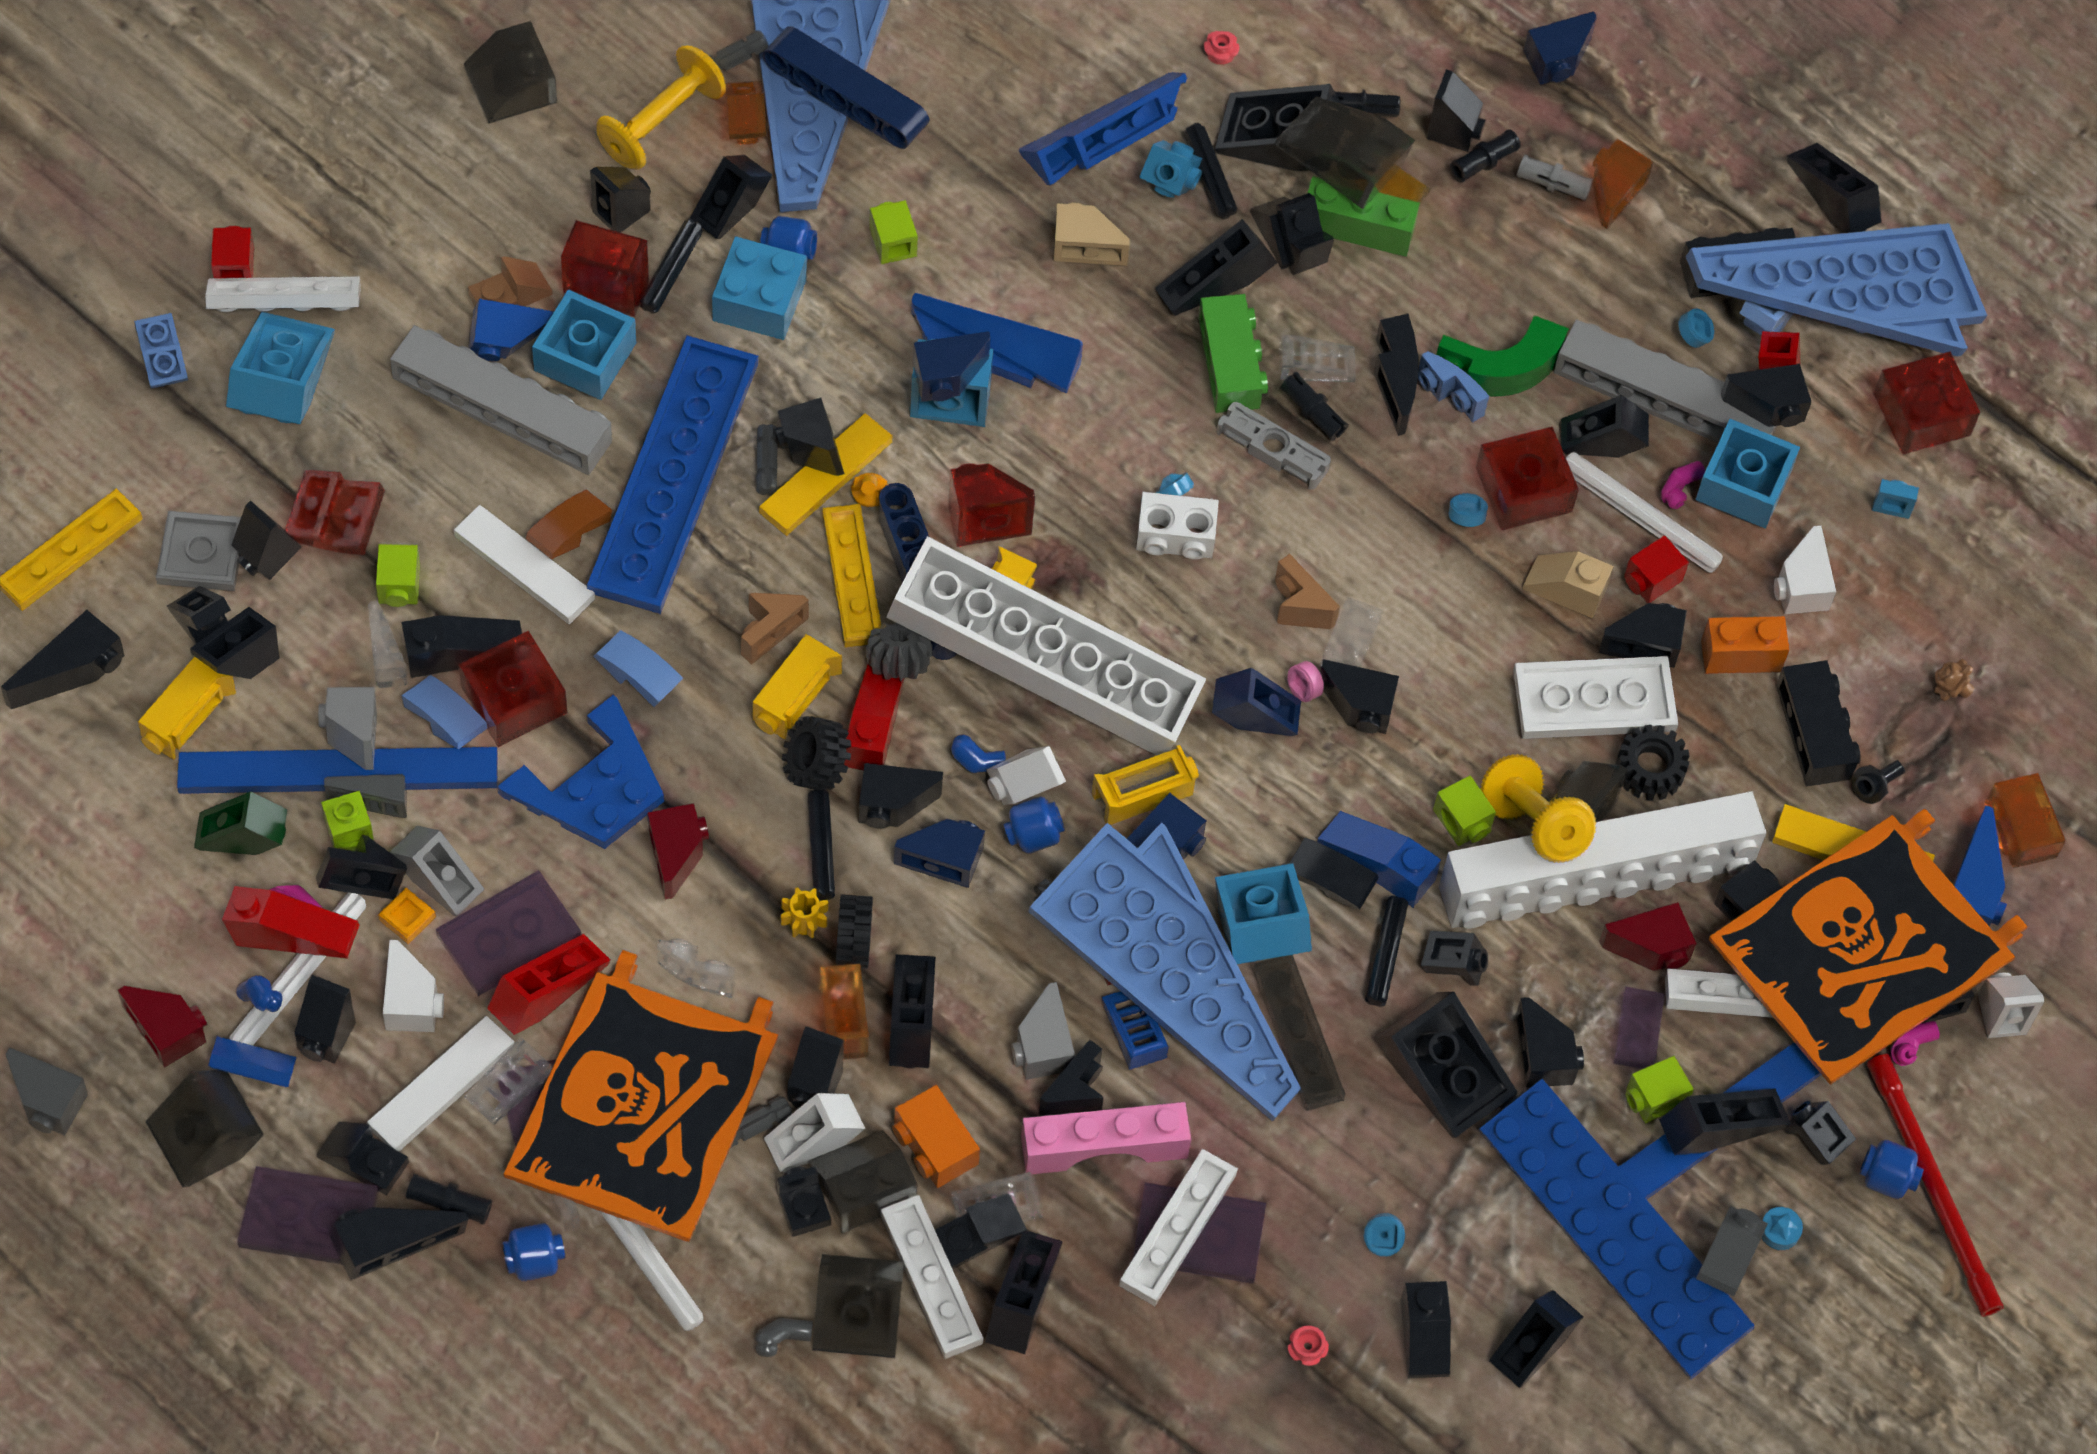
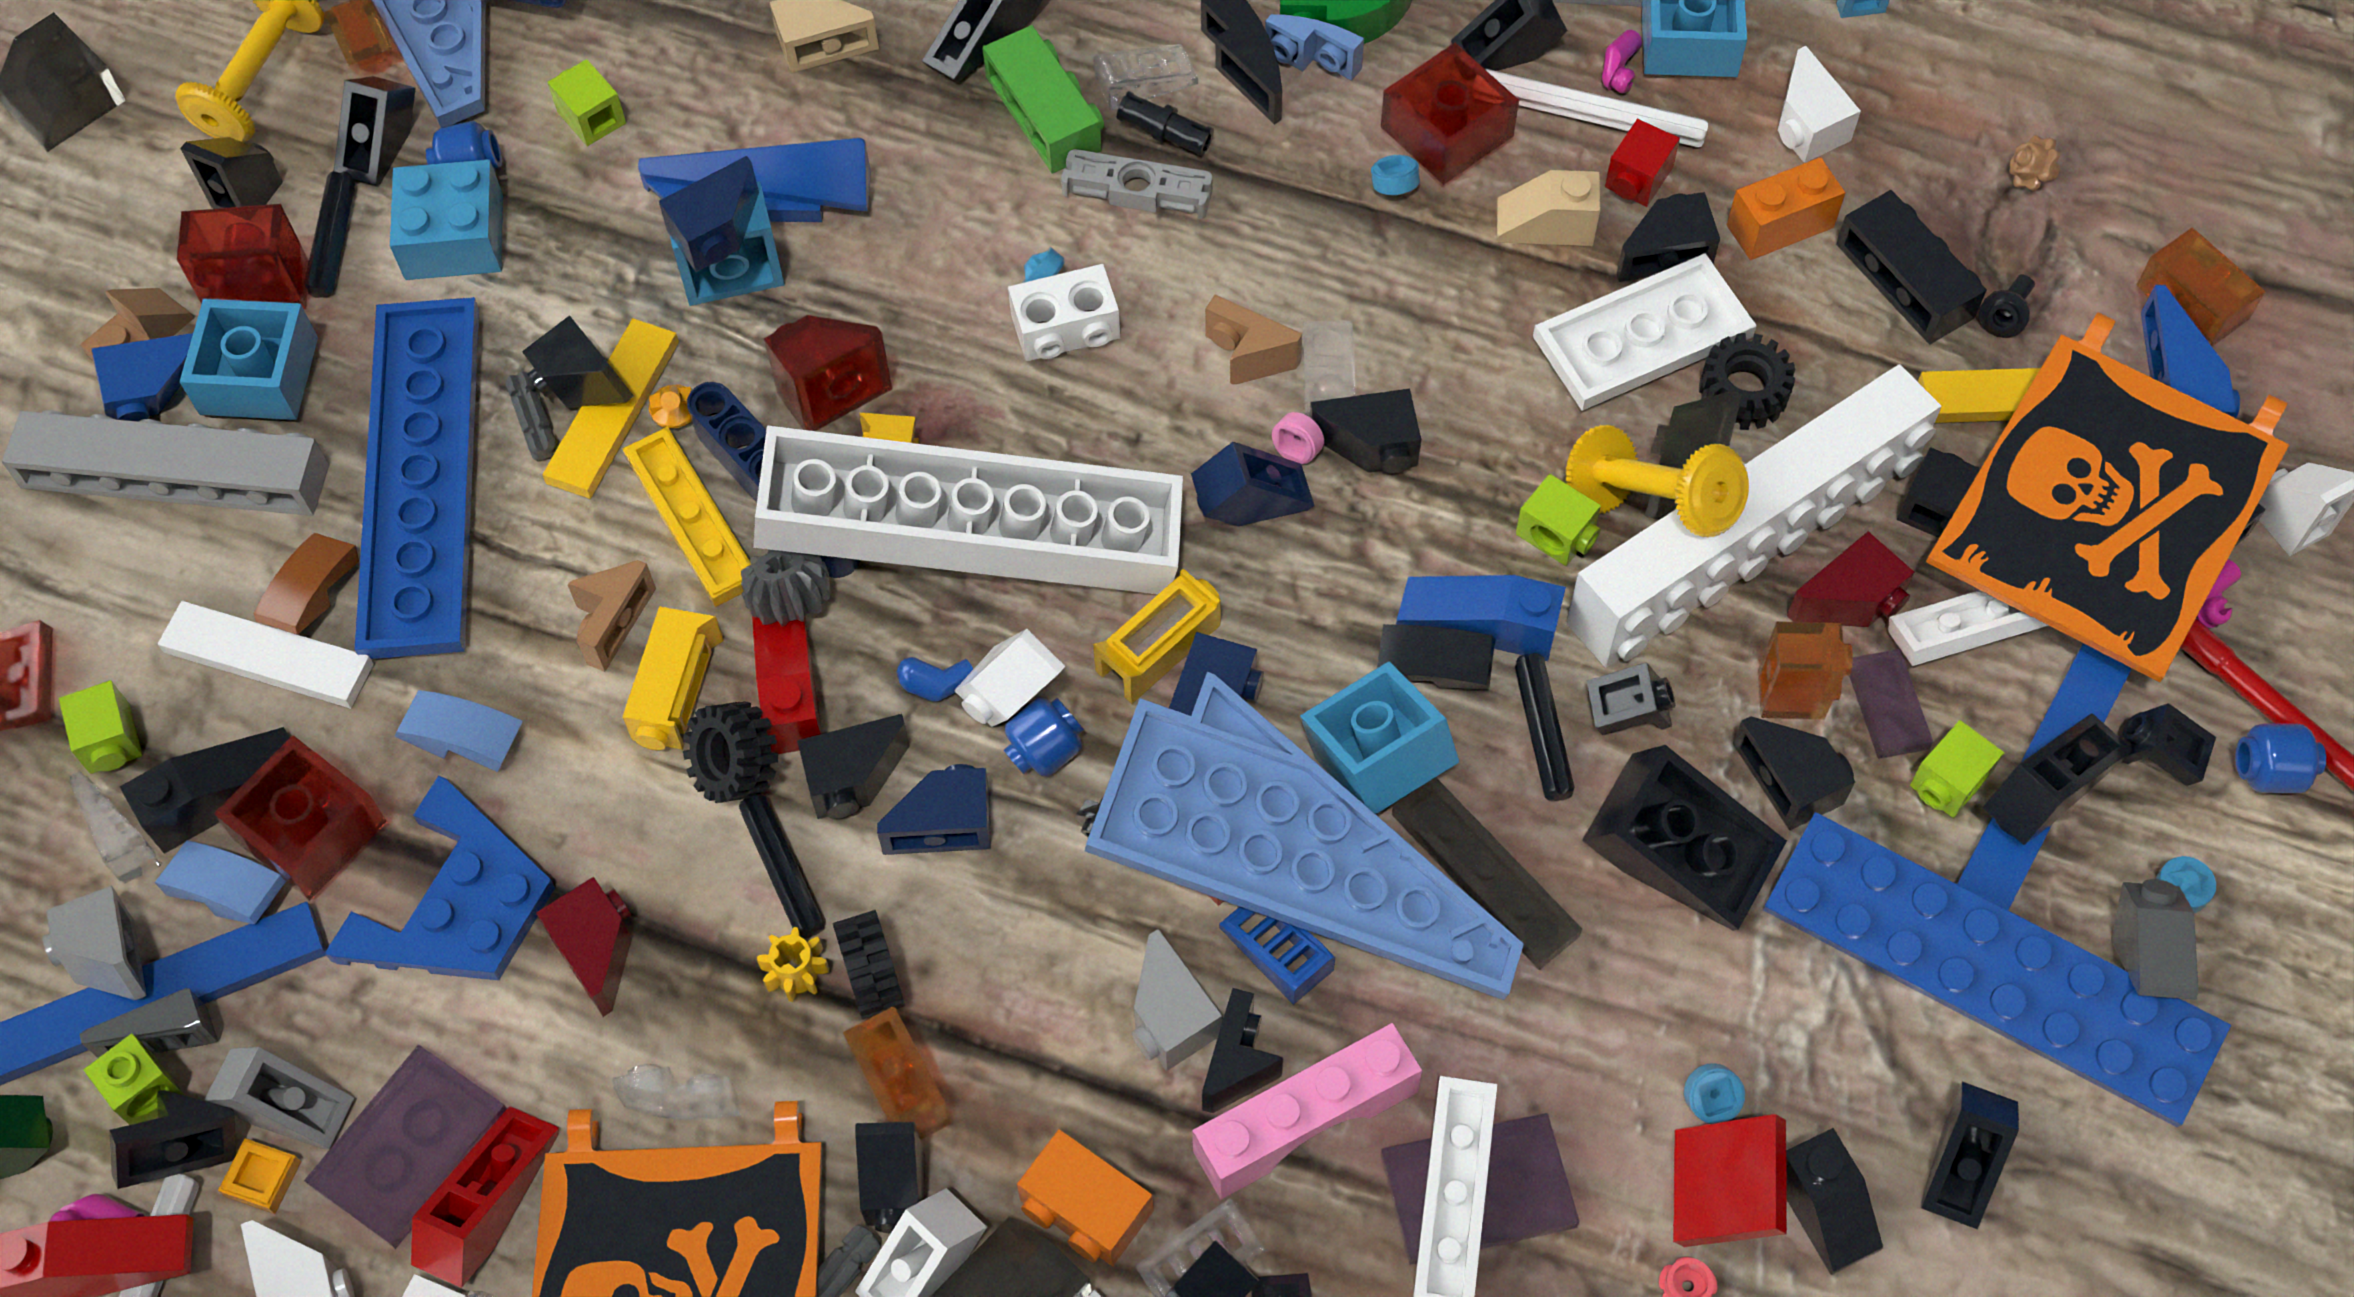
camera: 15 degrees left, 0 degrees up
black slope [889,954,936,1069] -> none
none -> red tile [1673,1114,1787,1247]
none -> clear orange brick [1758,621,1853,720]

